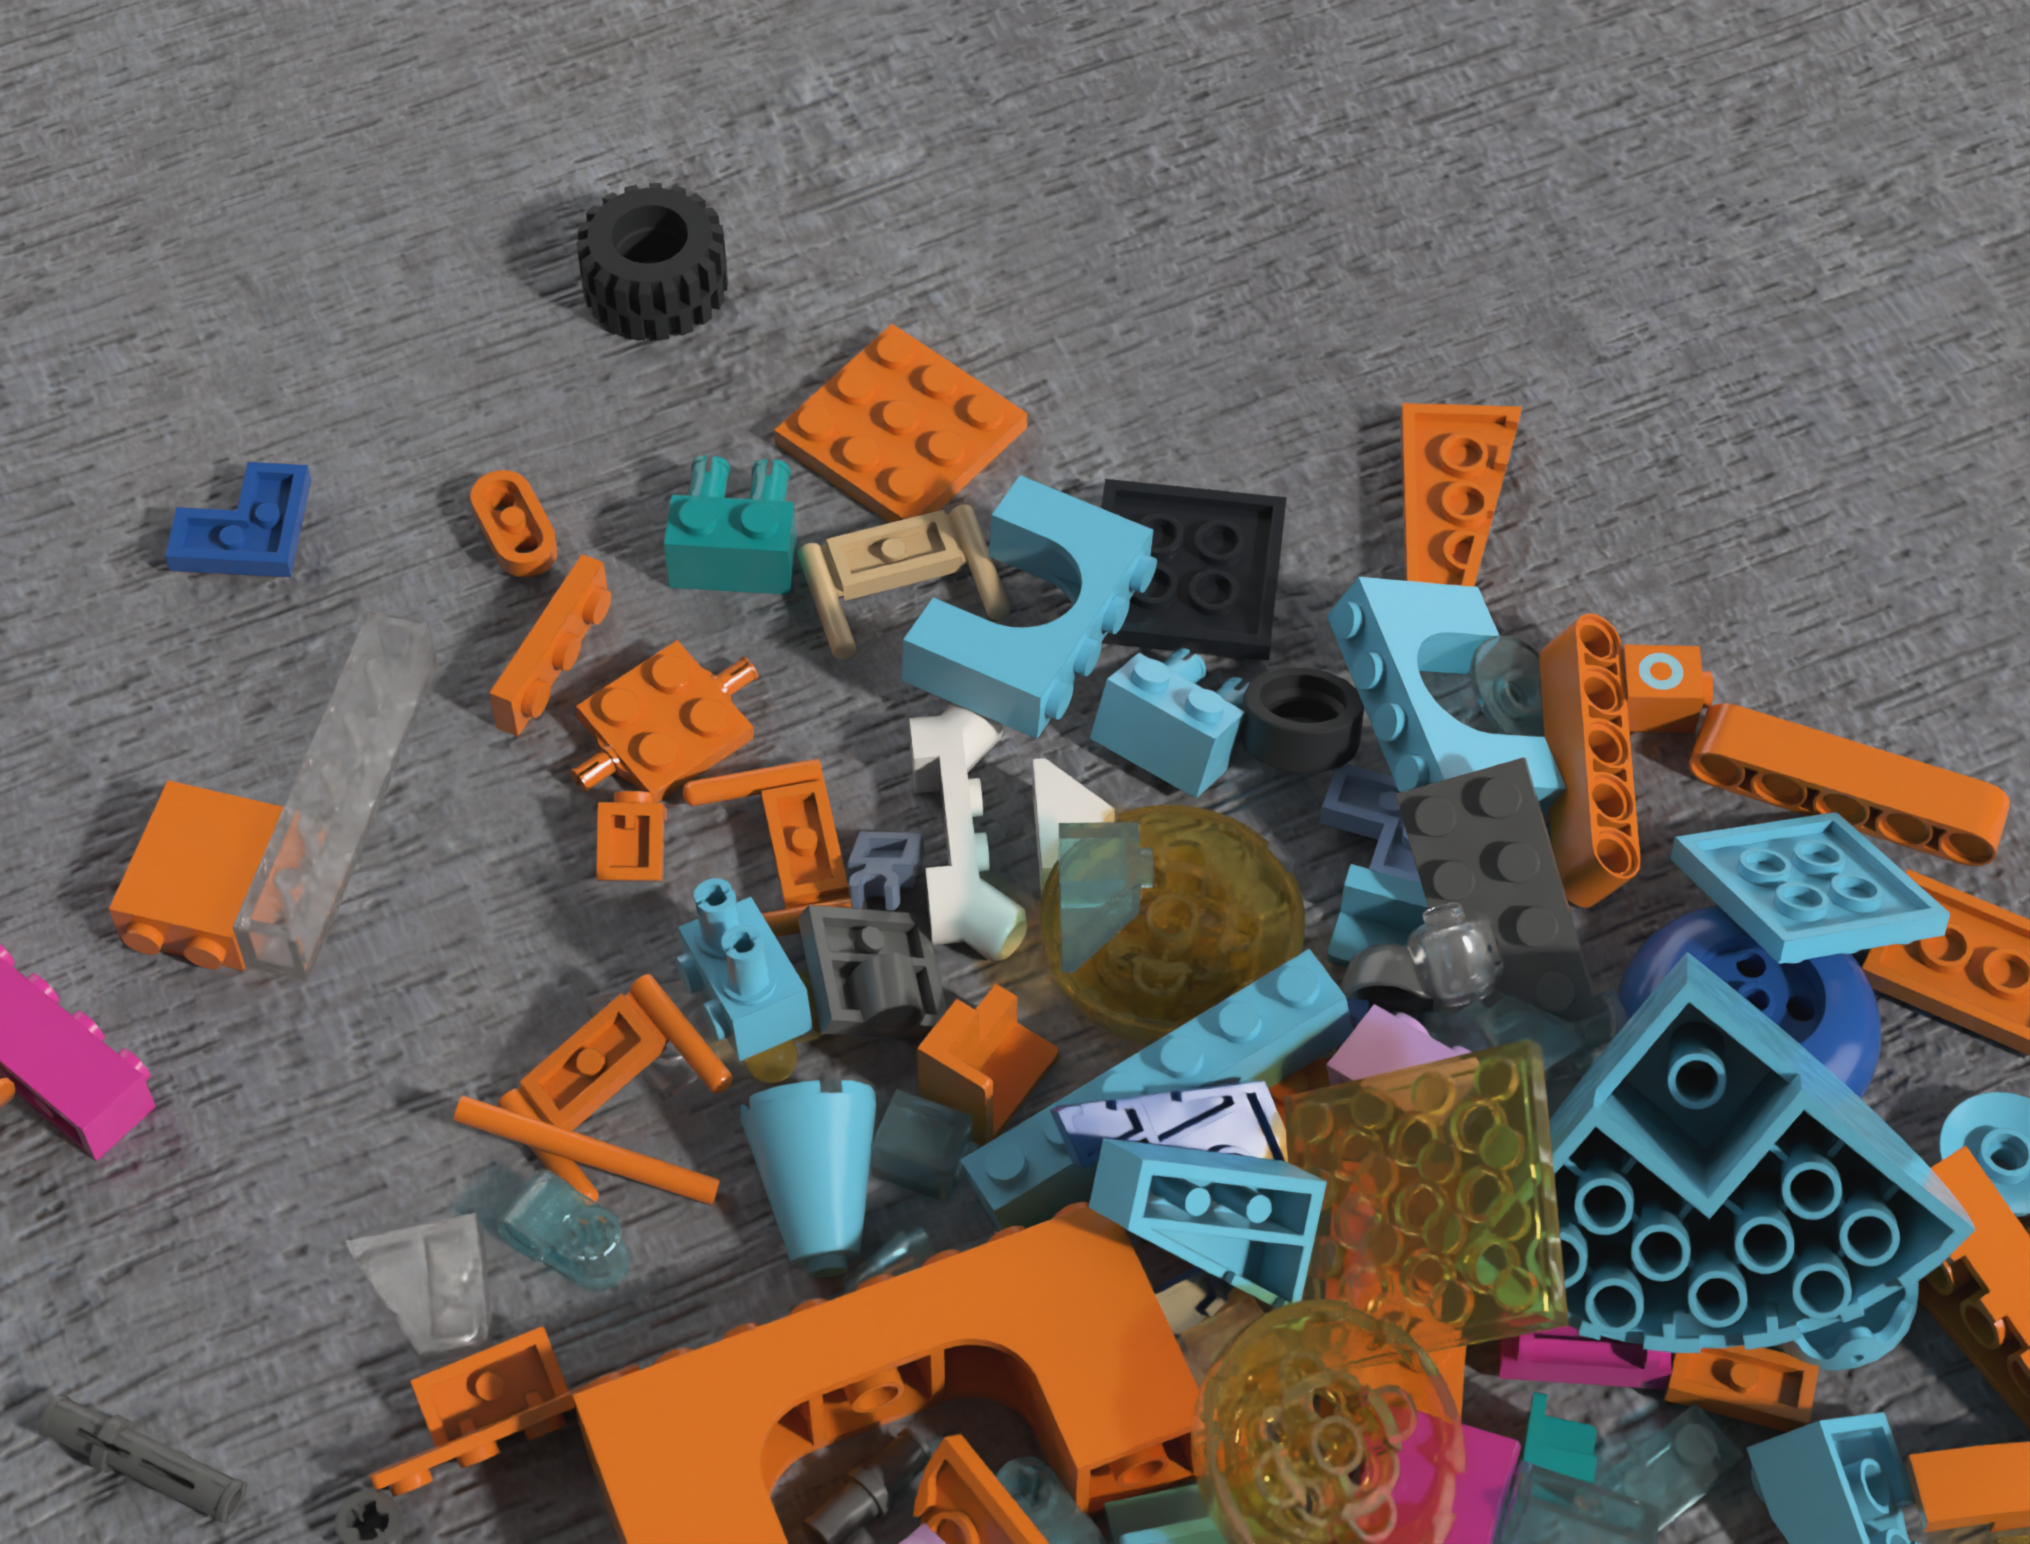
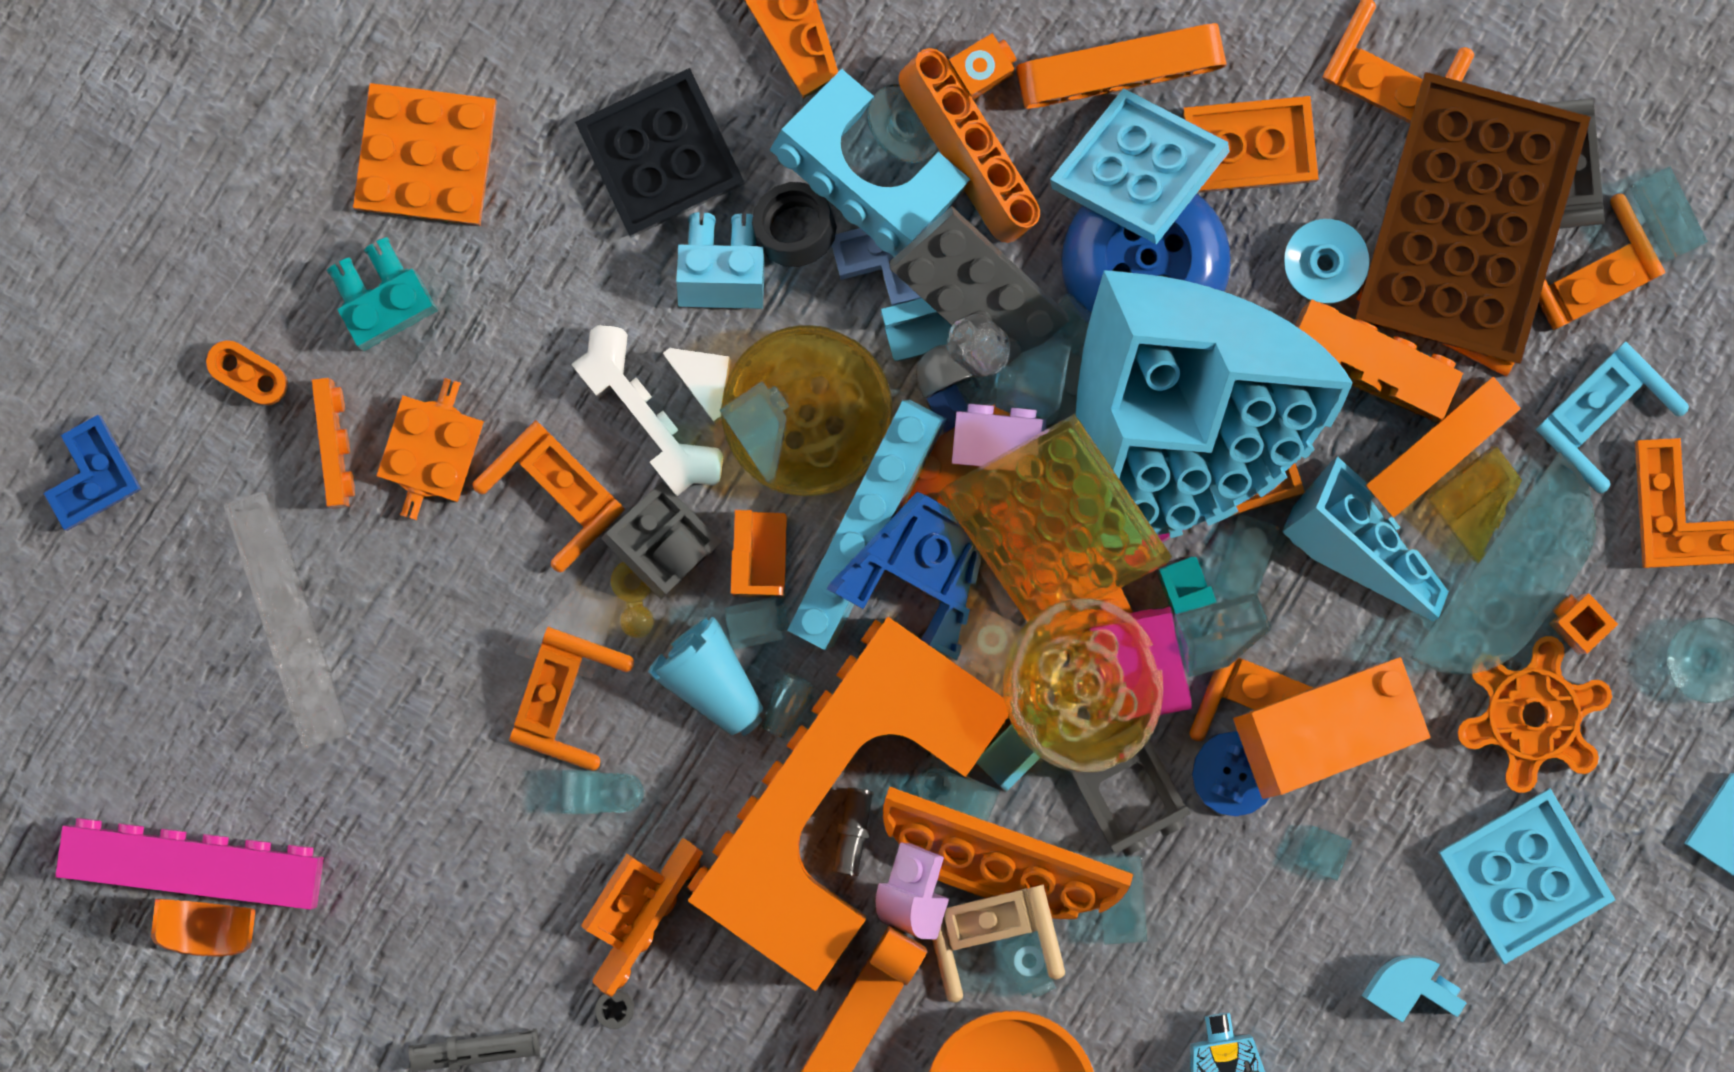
camera: 30 degrees left, 30 degrees up
orange brick [109,780,299,971] -> none
clear wing [348,1213,494,1364] -> none
orange bar [453,1095,721,1206] -> none
black tyre [576,183,728,341] -> none
orange bracket [596,791,667,883] -> none
medium azure brick [675,878,813,1061] -> none
tan plate [797,505,1011,660] -> none
sand blue plate [848,831,925,910] -> none
medium azure arch [901,475,1157,739] -> none
medium azure wedge [1089,1138,1327,1319] -> none

